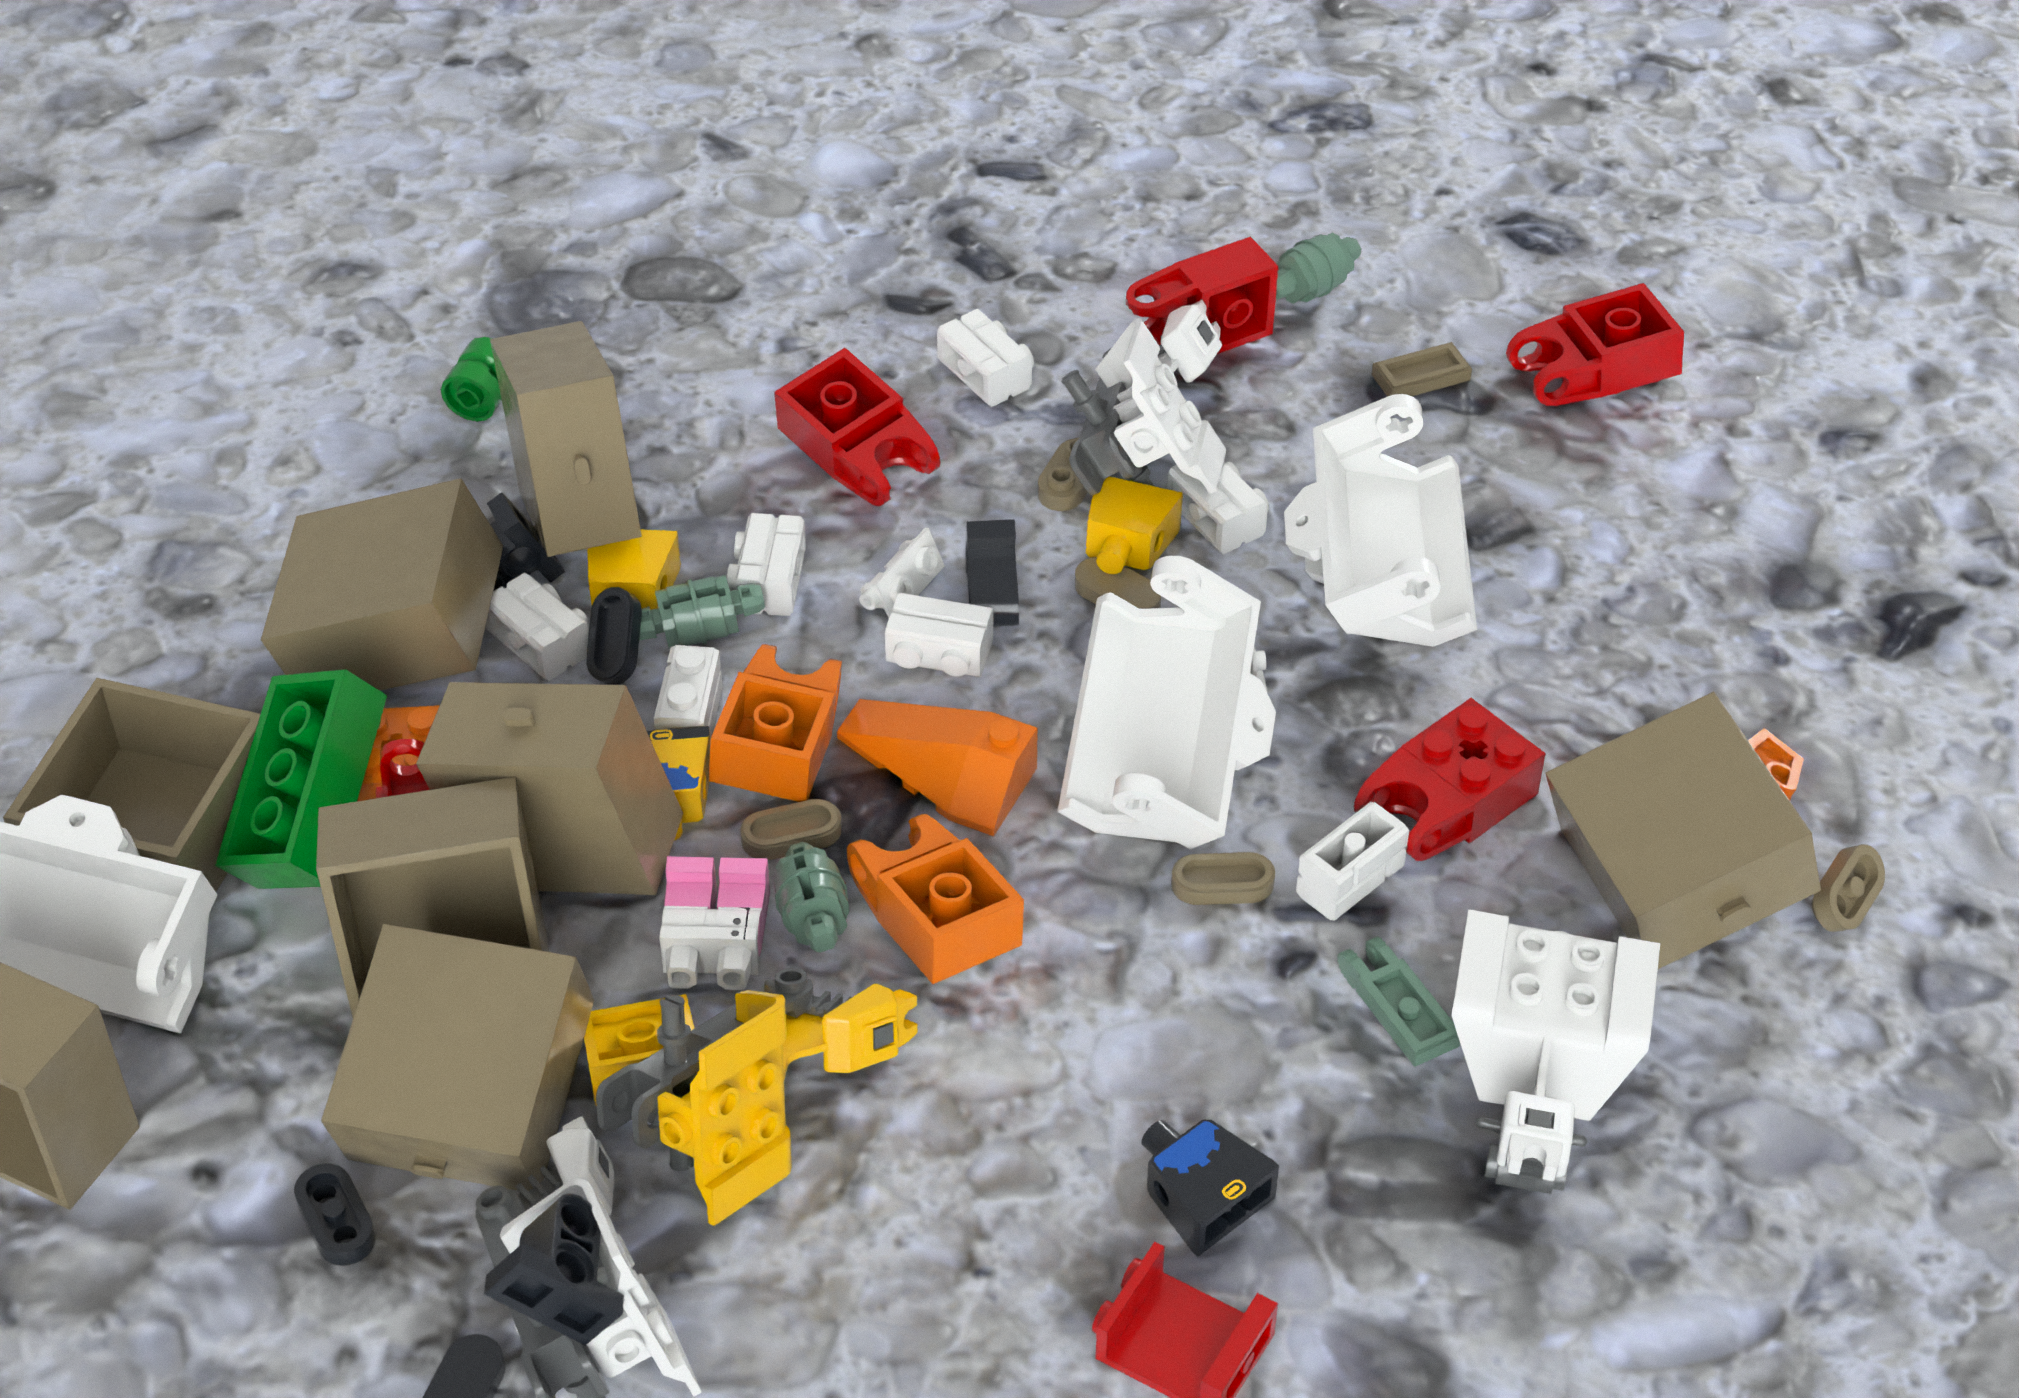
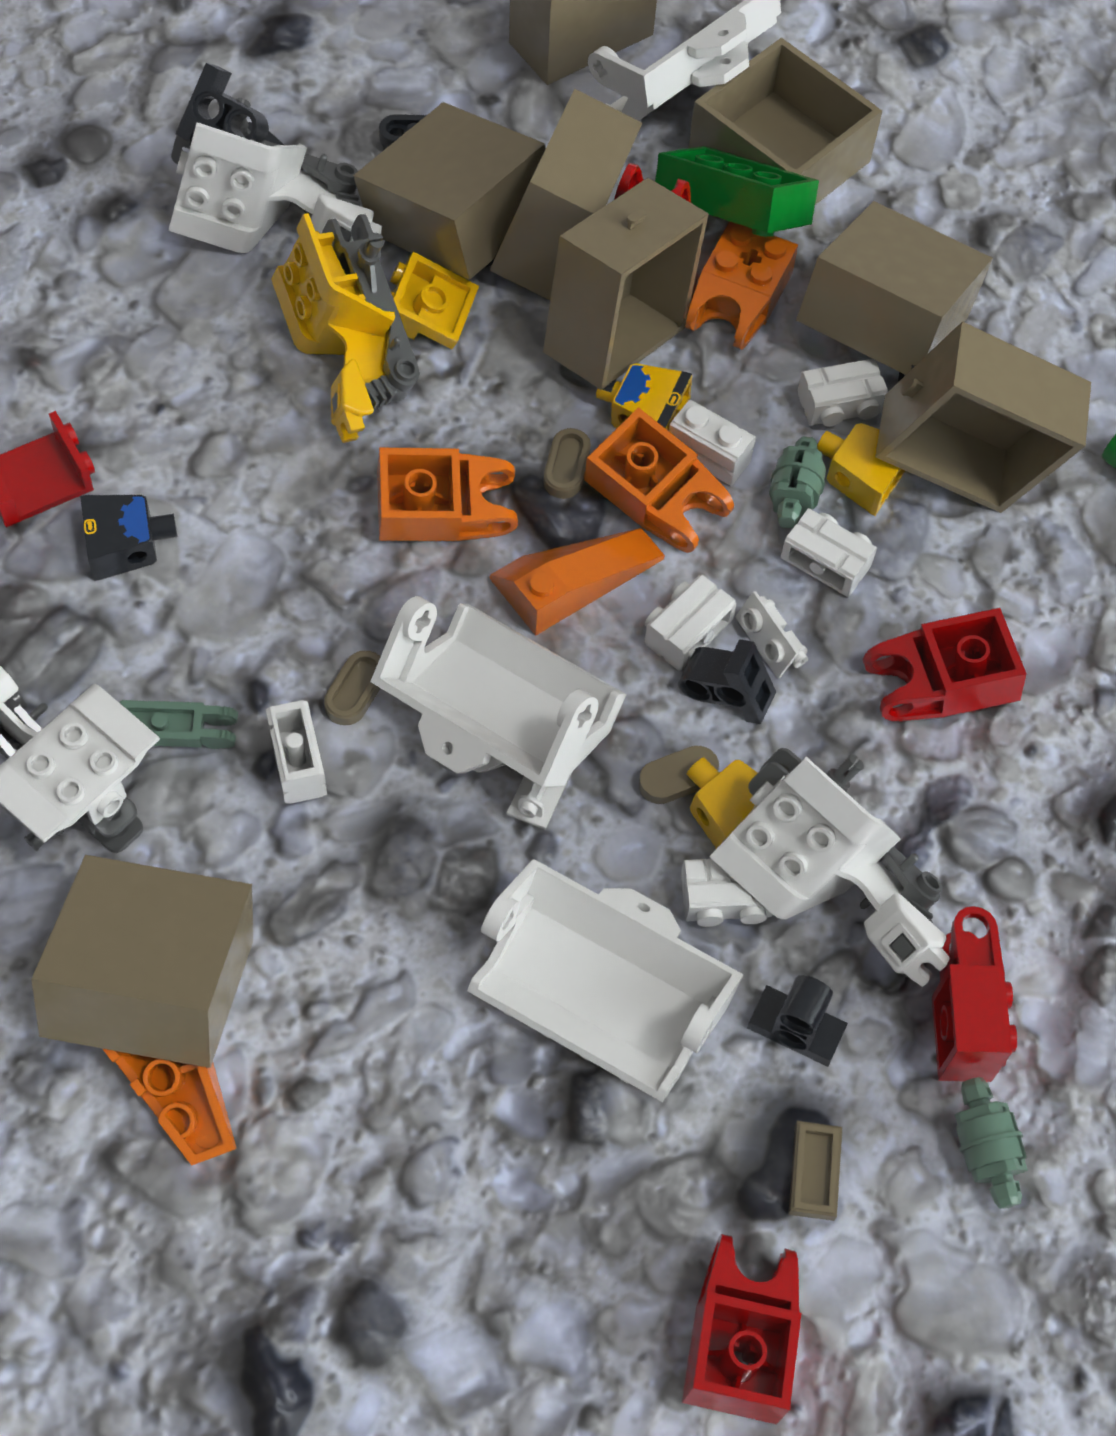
camera: 115 degrees right, 15 degrees up
black tile [586,587,642,685] -> none
hips [659,856,770,990] -> none
sand green piece [774,841,849,953] -> none
white brick [937,309,1034,407] -> none
red brick [1353,698,1546,861] -> none
dark tan plate [1812,844,1885,932] -> none
none -> black tile [747,975,848,1067]

